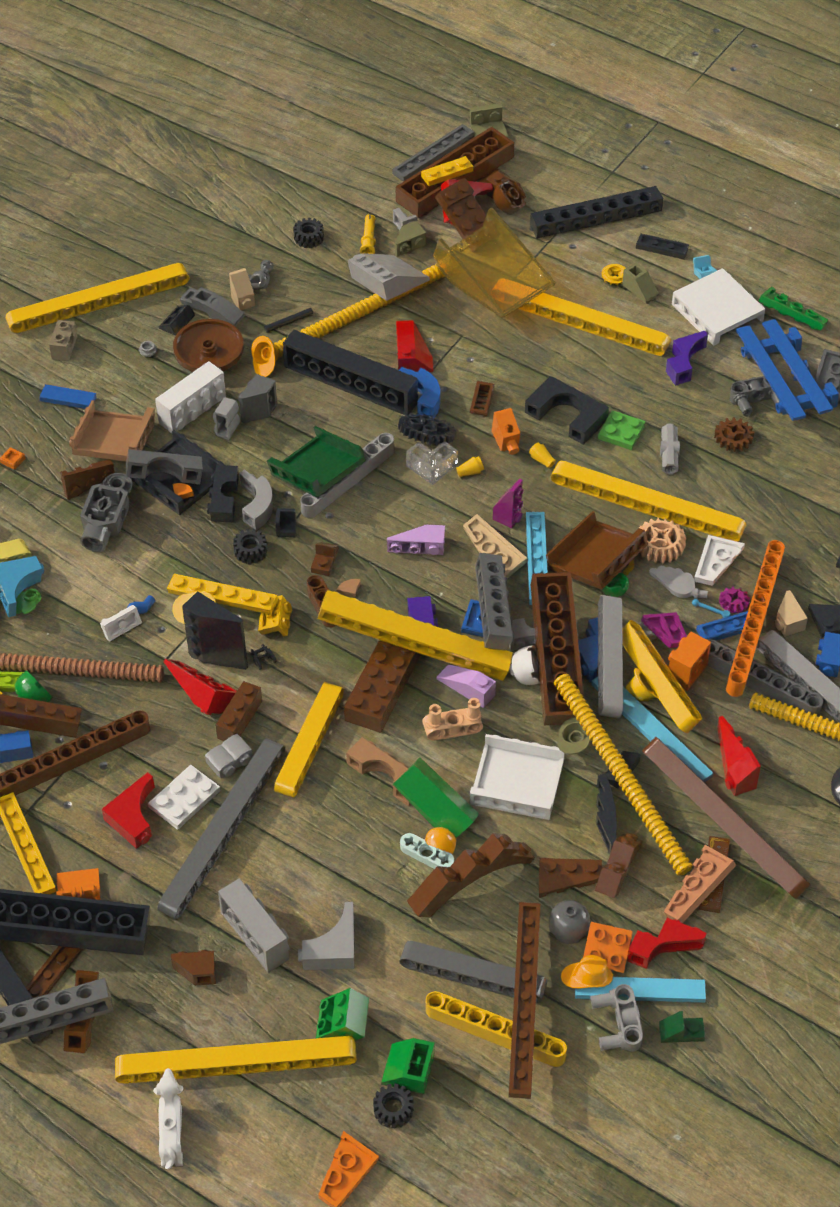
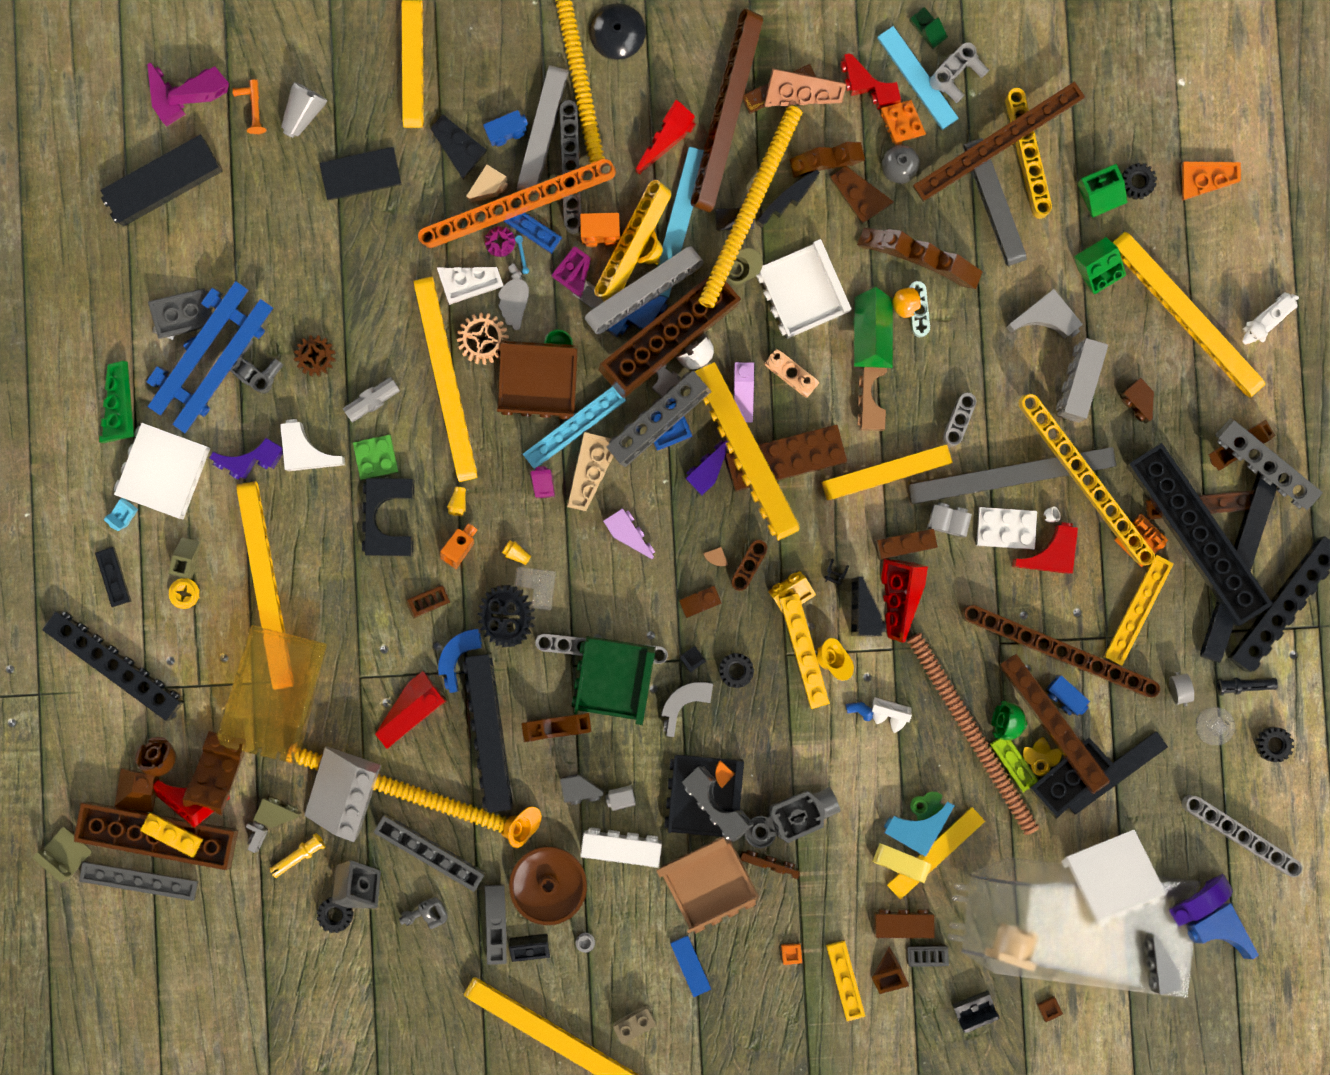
camera: 130 degrees left, 35 degrees up
black arch [207,465,239,523] -> none
tan slope [229,268,255,310] -> none
black bar [264,308,313,332] -> none
light orange piece [561,955,613,989] -> none
none -> white arch [280,419,345,471]
none -> dark grey slope [332,860,381,909]
none -> dark grey brick [374,814,486,892]
none -> reddish brown arch [521,713,592,742]
none -> light grey beam [943,393,976,447]
none -> yellow beam [1019,394,1155,565]
none -> white hinge [1043,507,1060,523]

